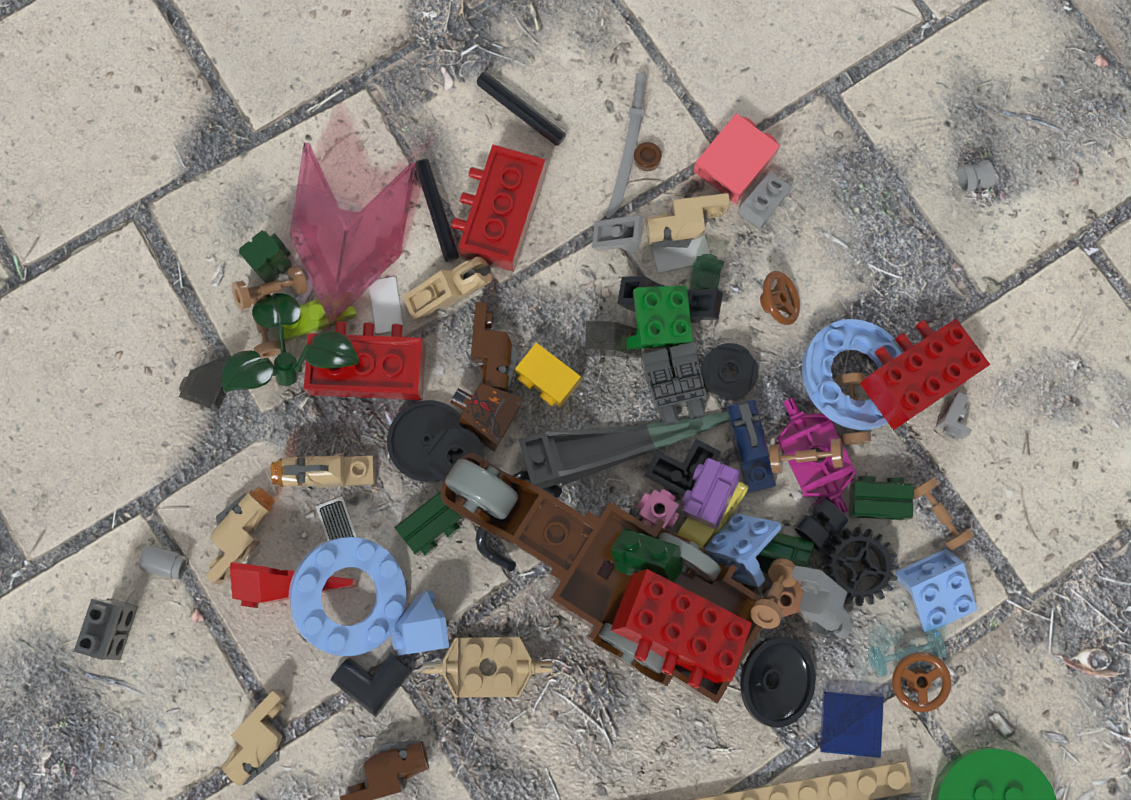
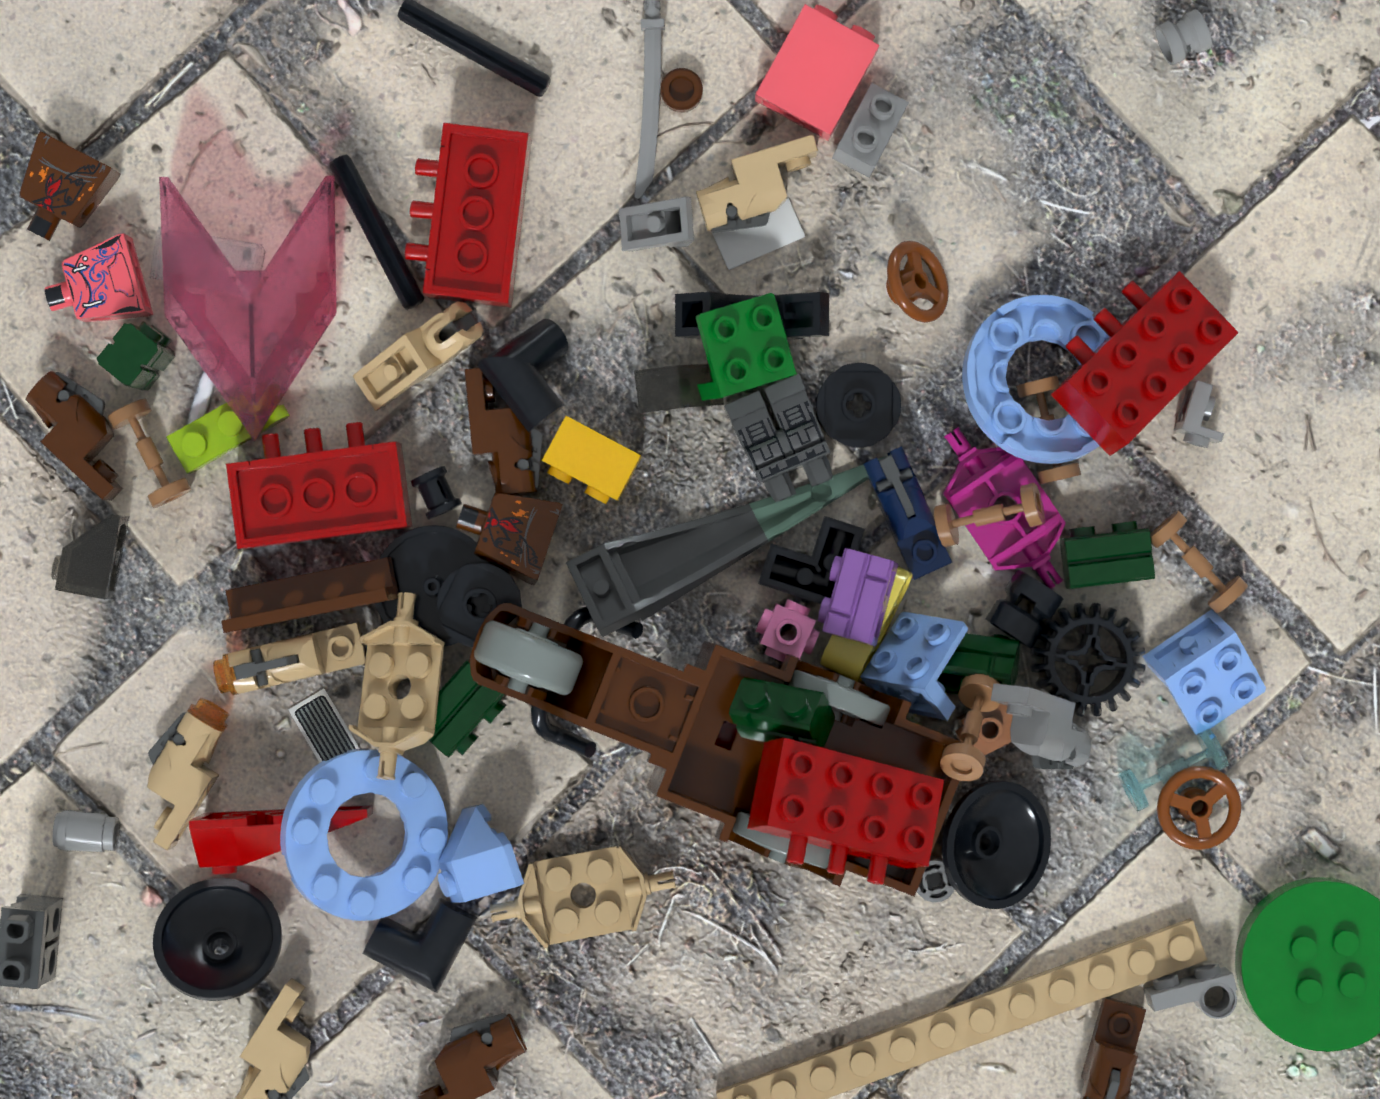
camera: 15 degrees left, 10 degrees up
dark green plant [222,293,359,393] -> none
medium nougat wheel [232,266,307,310] -> none
white sticker [368,276,404,334] -> none
clear green bracket [688,254,725,290] -> none
clear blue tile [820,691,884,758] -> none
none -> reddish brown torso [19,131,121,241]
none -> reddish brown plate [25,371,123,501]
none -> coral torso [44,233,153,322]
none -> black dish [153,878,282,1001]
none -> reddish brown fence [221,557,398,633]
none -> tan plate [349,592,445,780]
none -> black bush [410,466,462,520]
none -> black brick [477,319,568,432]
none -> light grey wheel [917,855,955,902]

